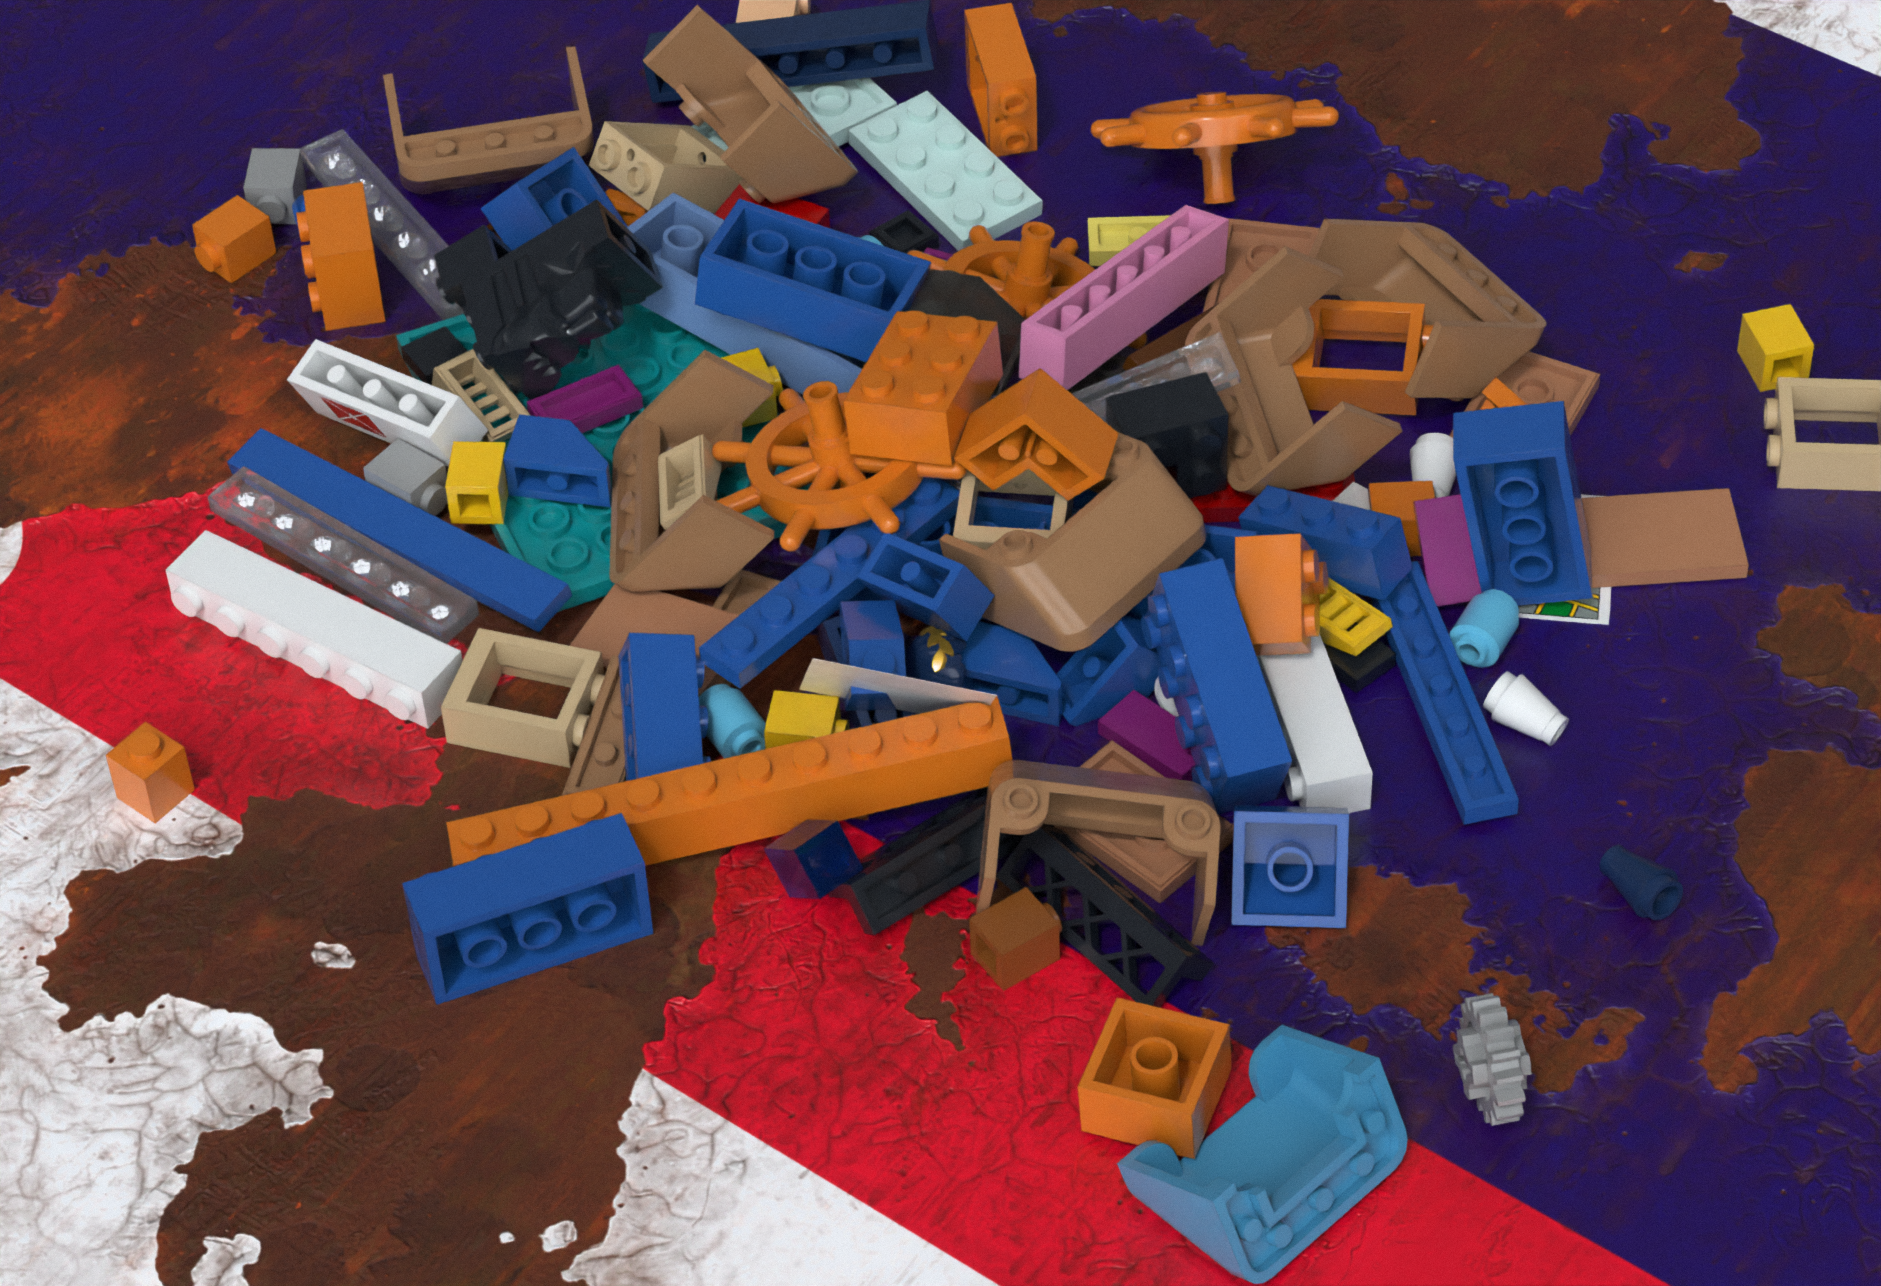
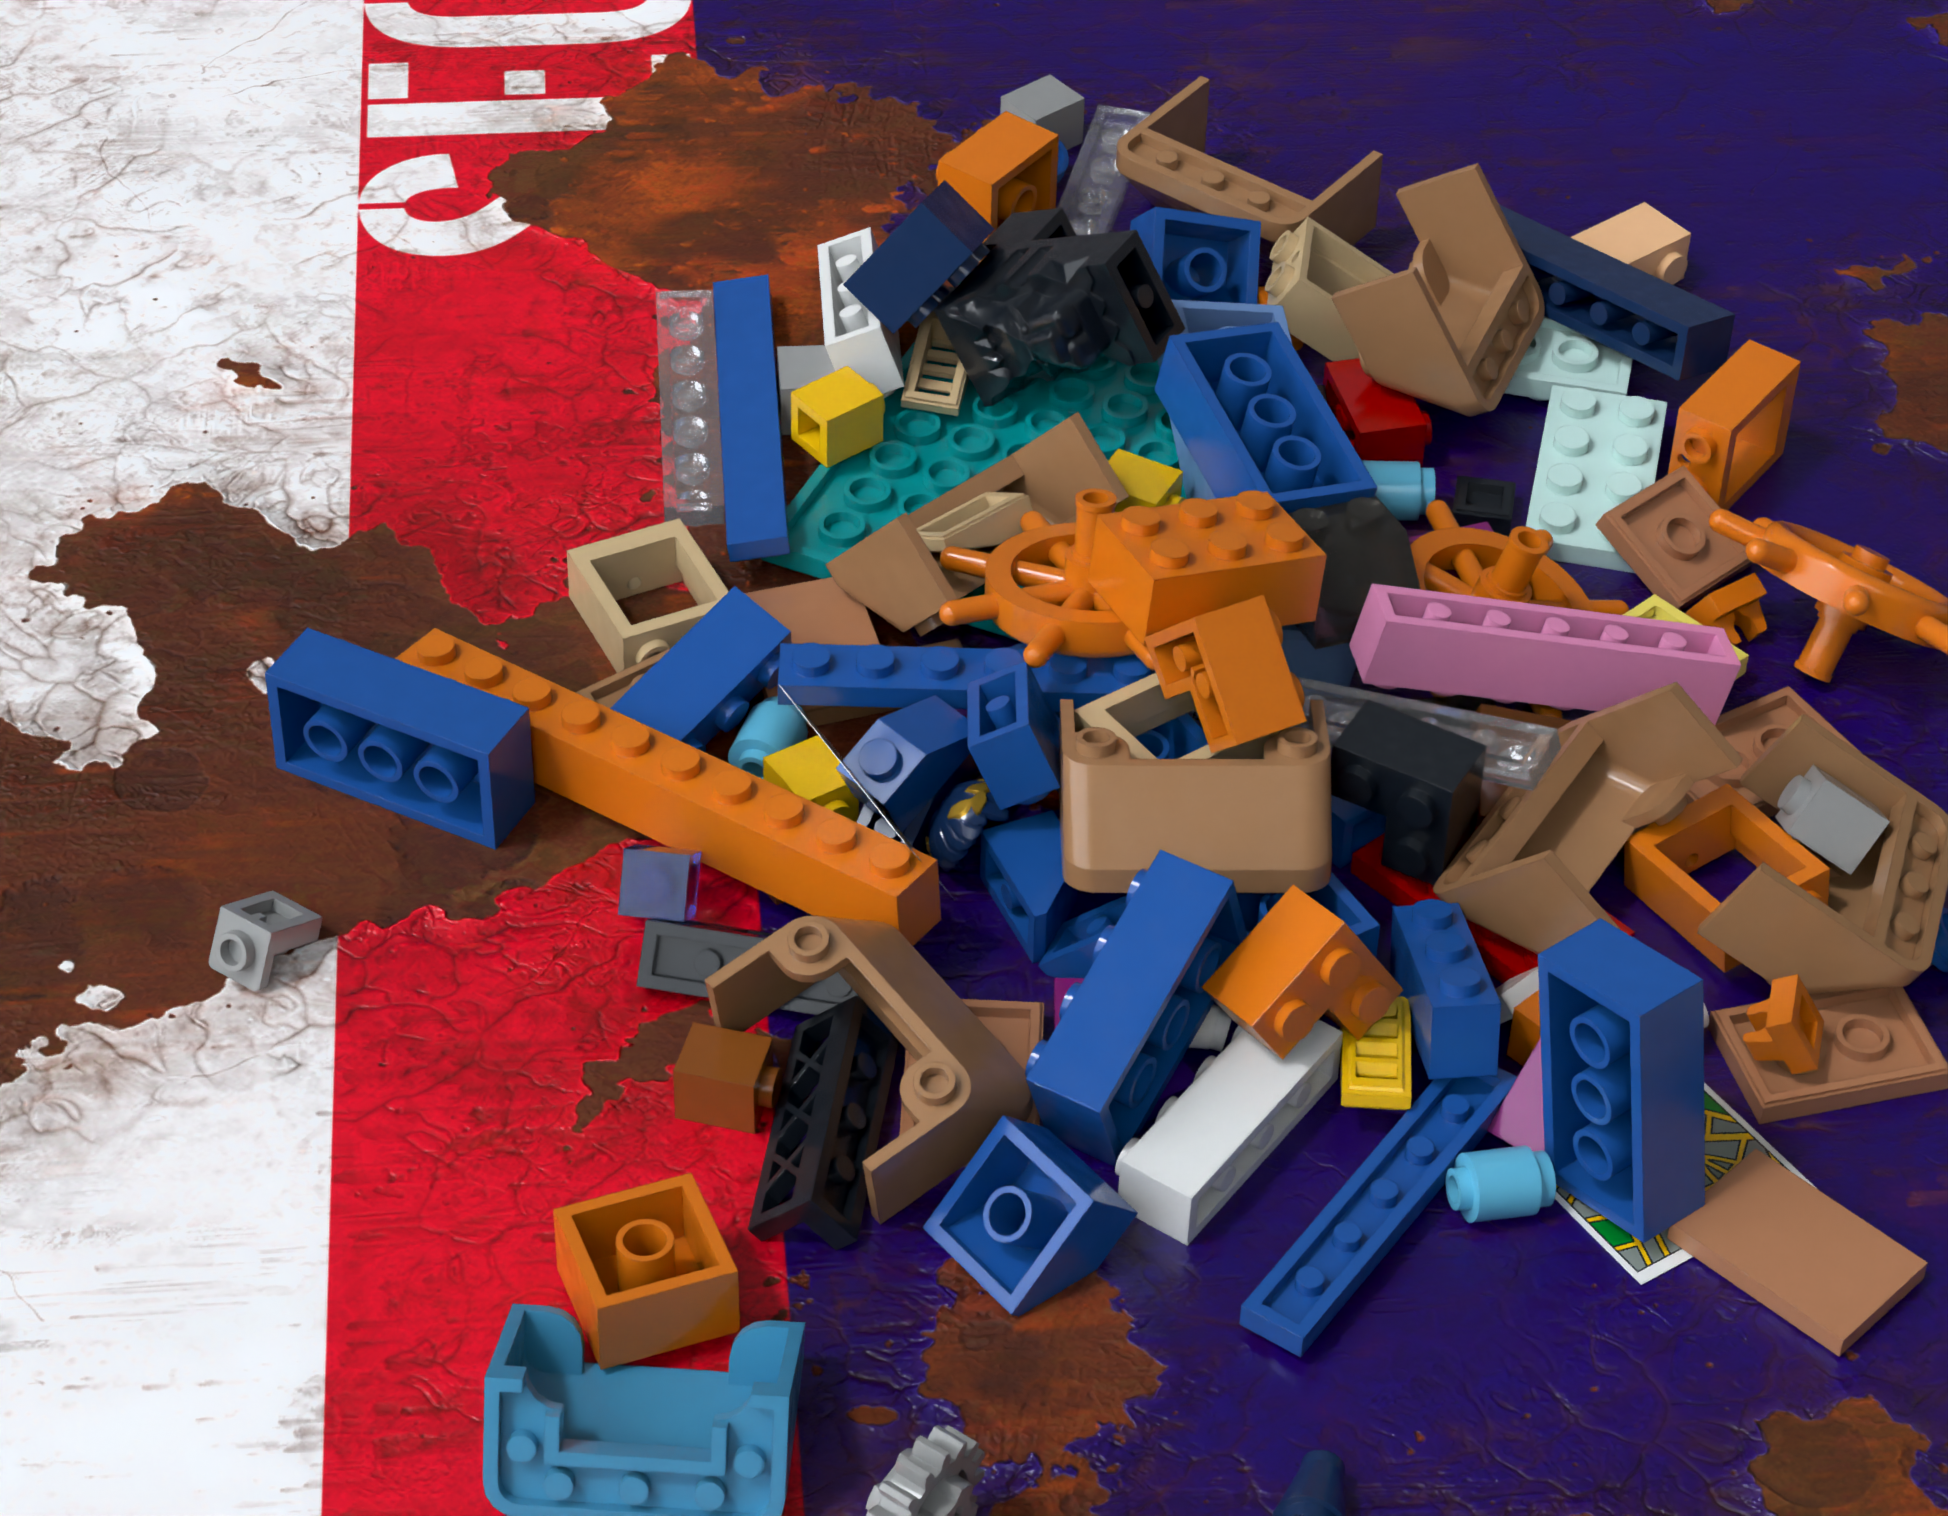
camera: 45 degrees right, 5 degrees down
orange brick [106,722,195,824] -> none
white brick [166,530,463,729] -> none
orange brick [192,195,276,283] -> none
blue slope [503,414,612,507] -> none
magenta tile [526,364,643,433] -> none
black tile [1325,624,1396,693] -> none
white cone [1483,671,1569,746] -> none
none -> light grey bracket [209,890,323,991]
none -> dark blue brick [843,180,994,334]
none -> nougat tile [1595,465,1753,611]
none -> orange tile [1685,573,1767,646]
none -> light grey brick [1775,764,1890,875]

